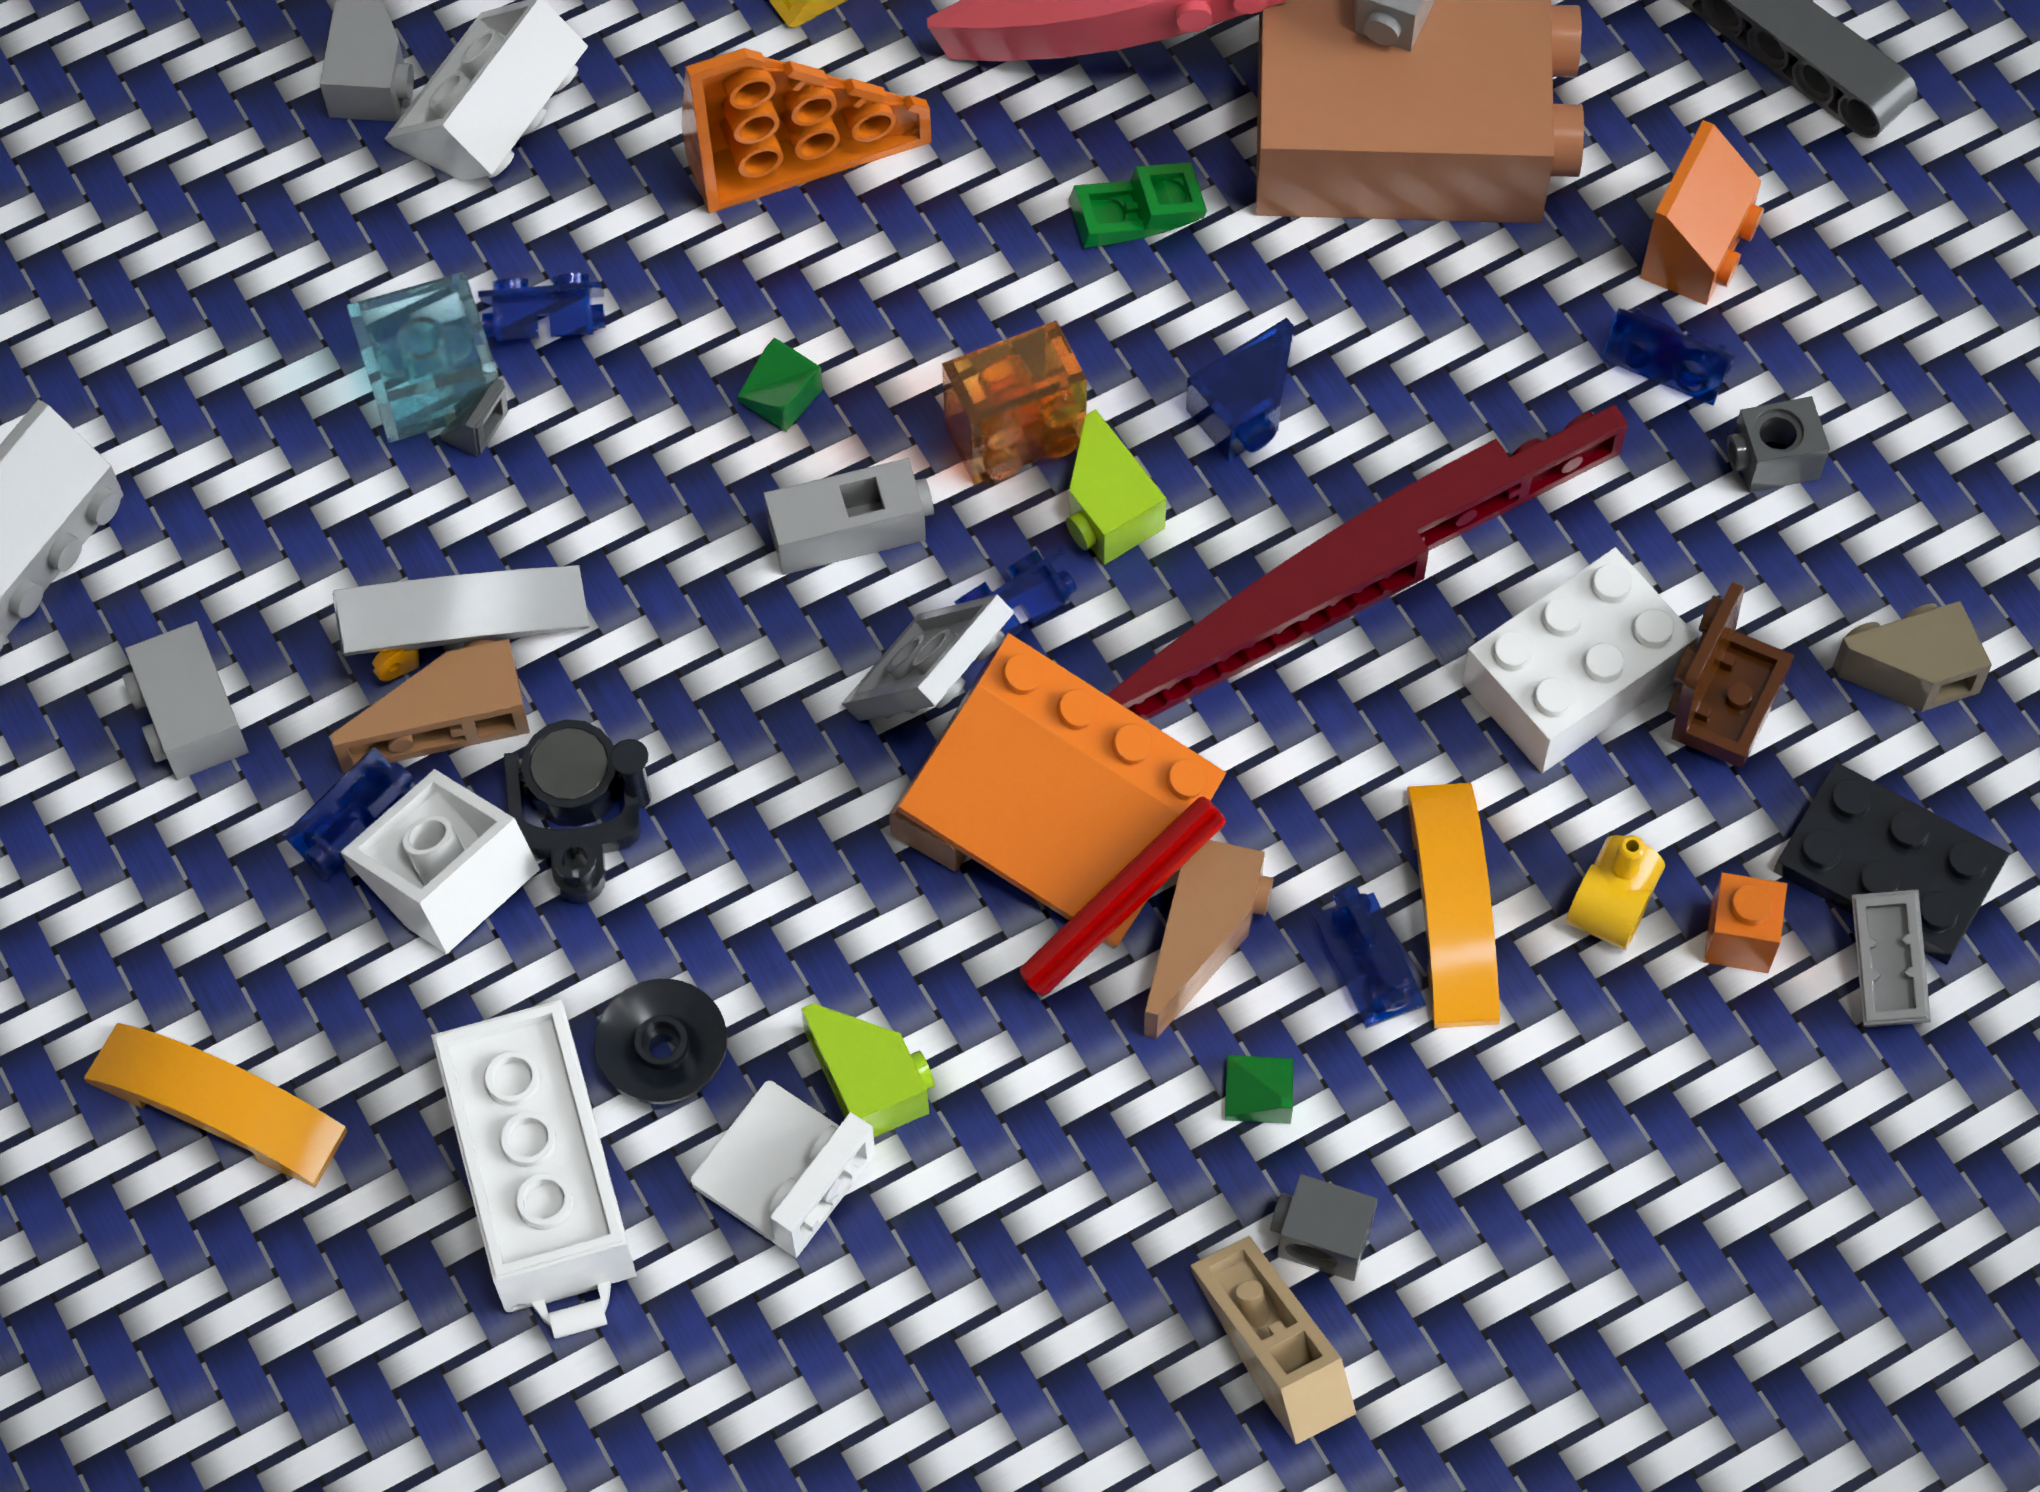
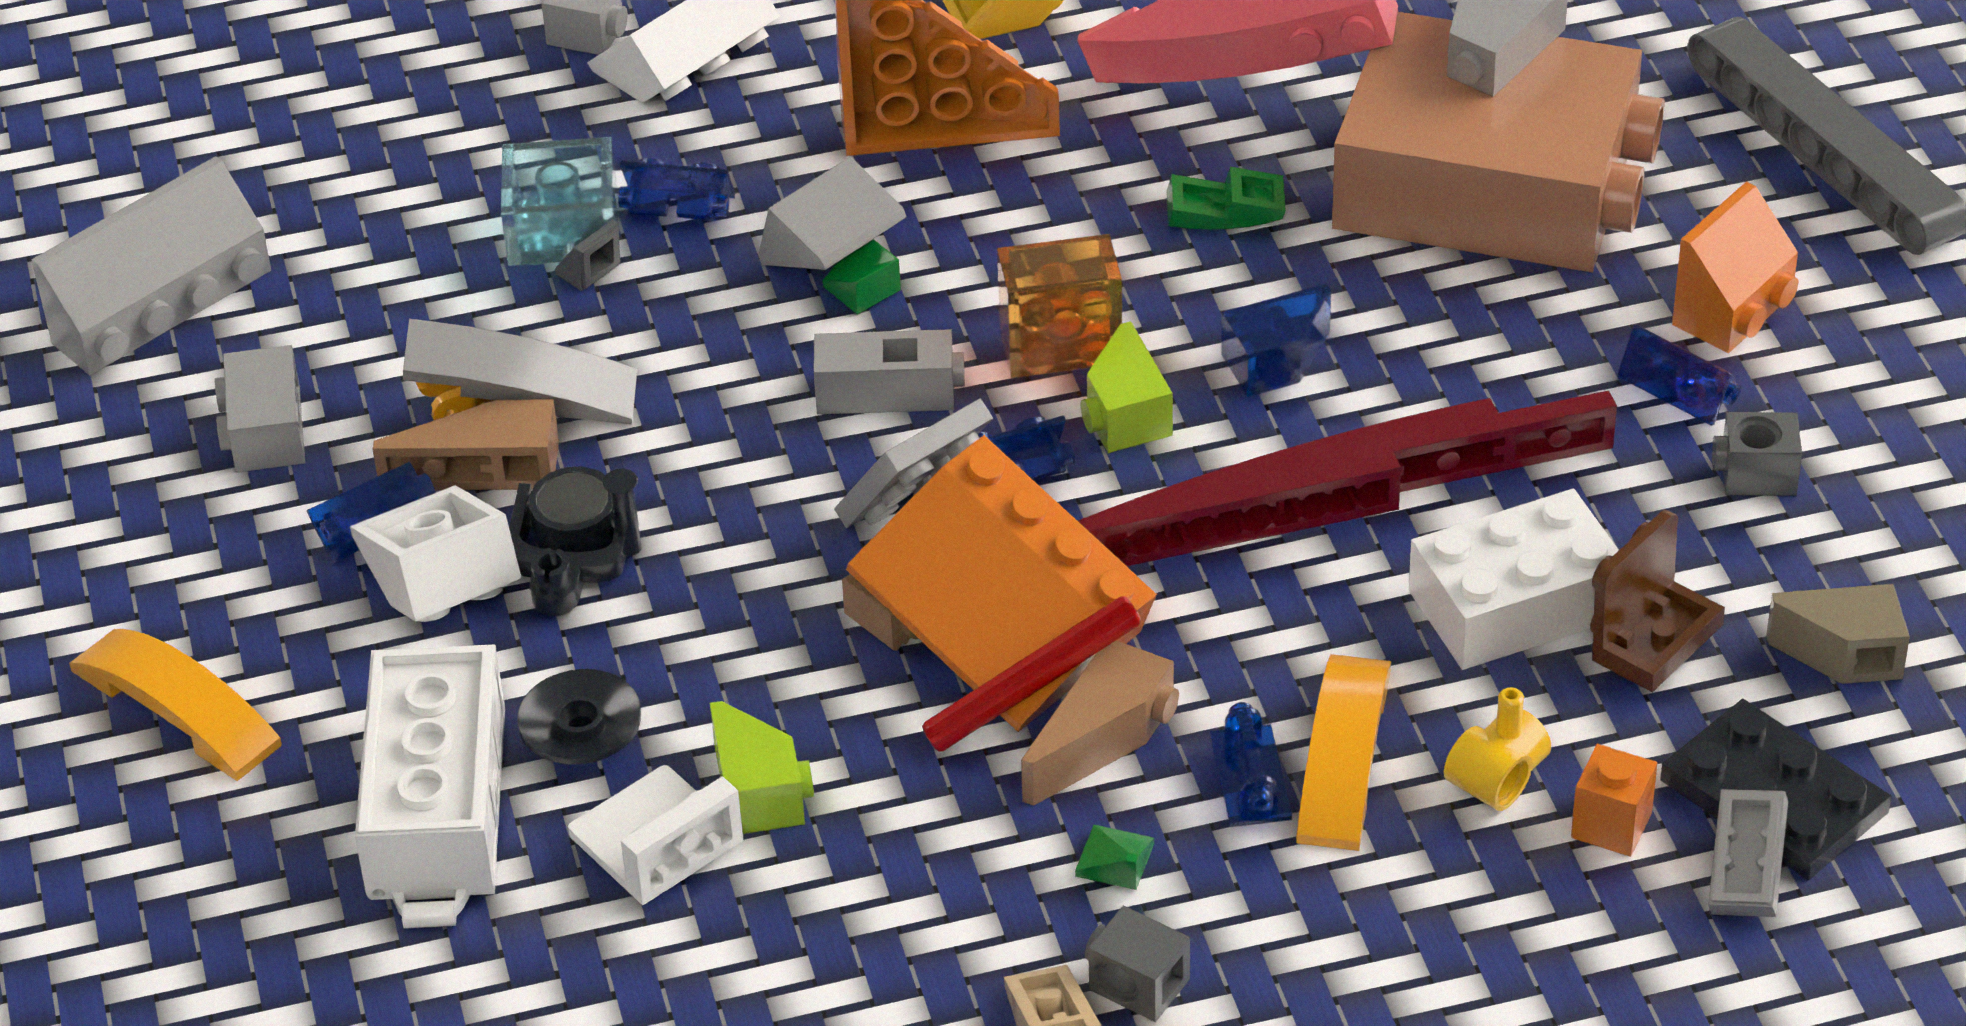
camera: 15 degrees right, 20 degrees down
none -> light grey slope [758,156,907,270]

